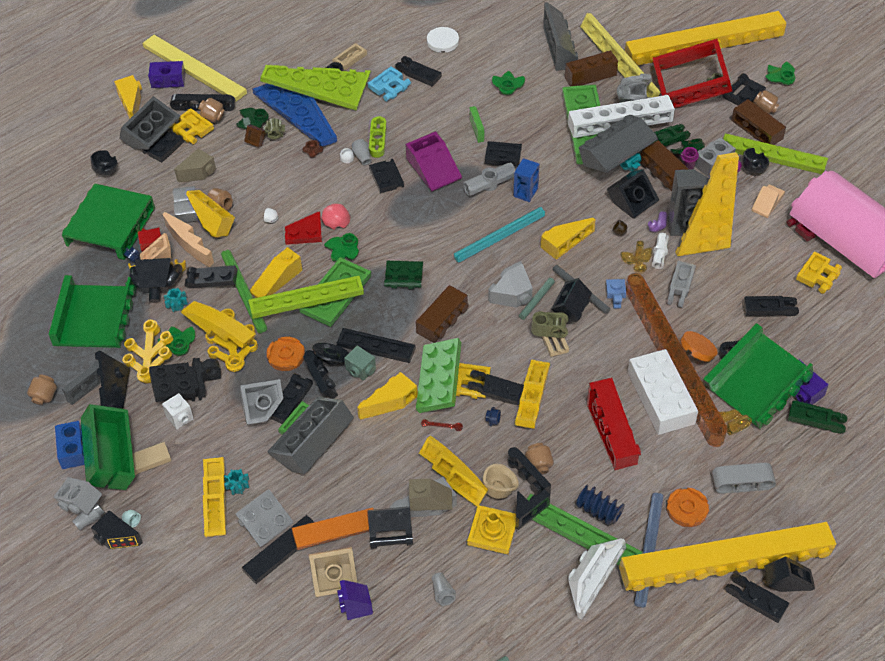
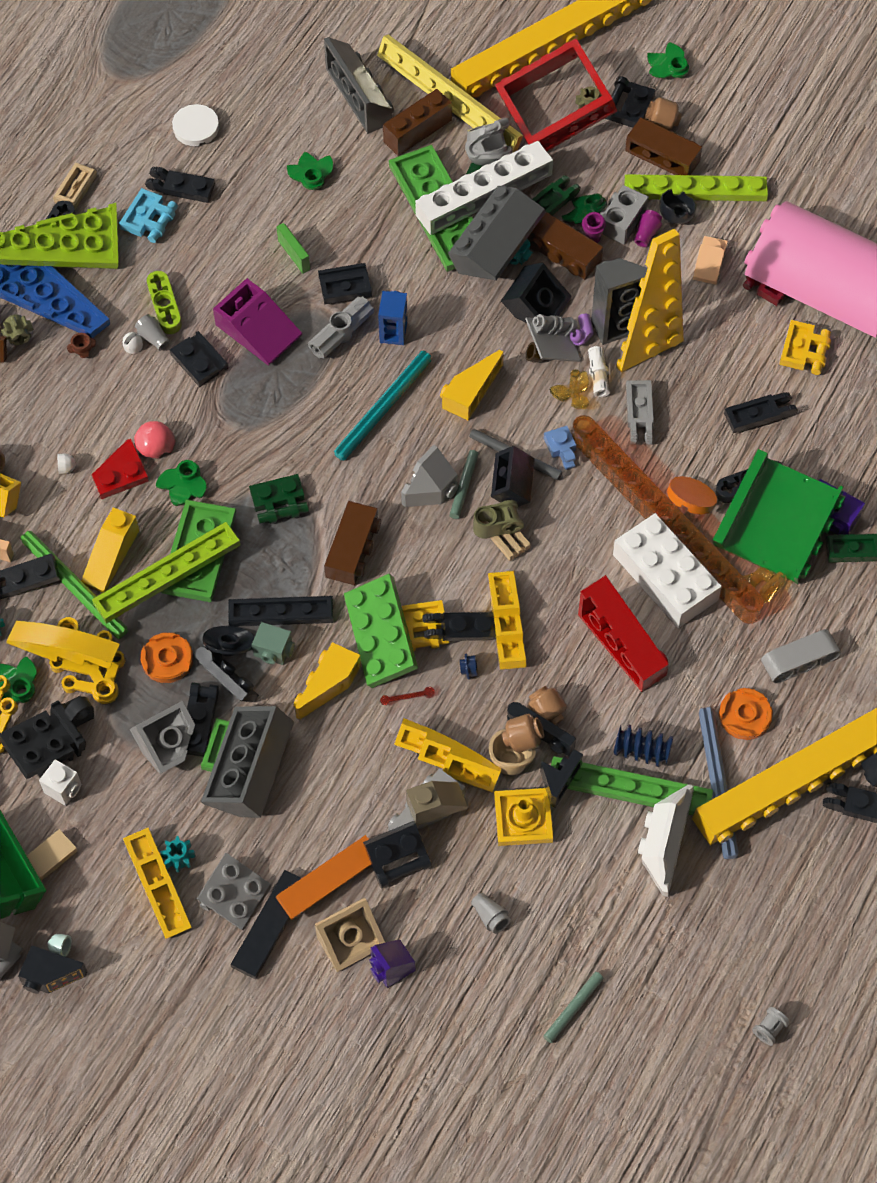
camera: 20 degrees left, 10 degrees up
none -> medium nougat head [502,714,544,753]
none -> light grey hinge [525,314,581,362]

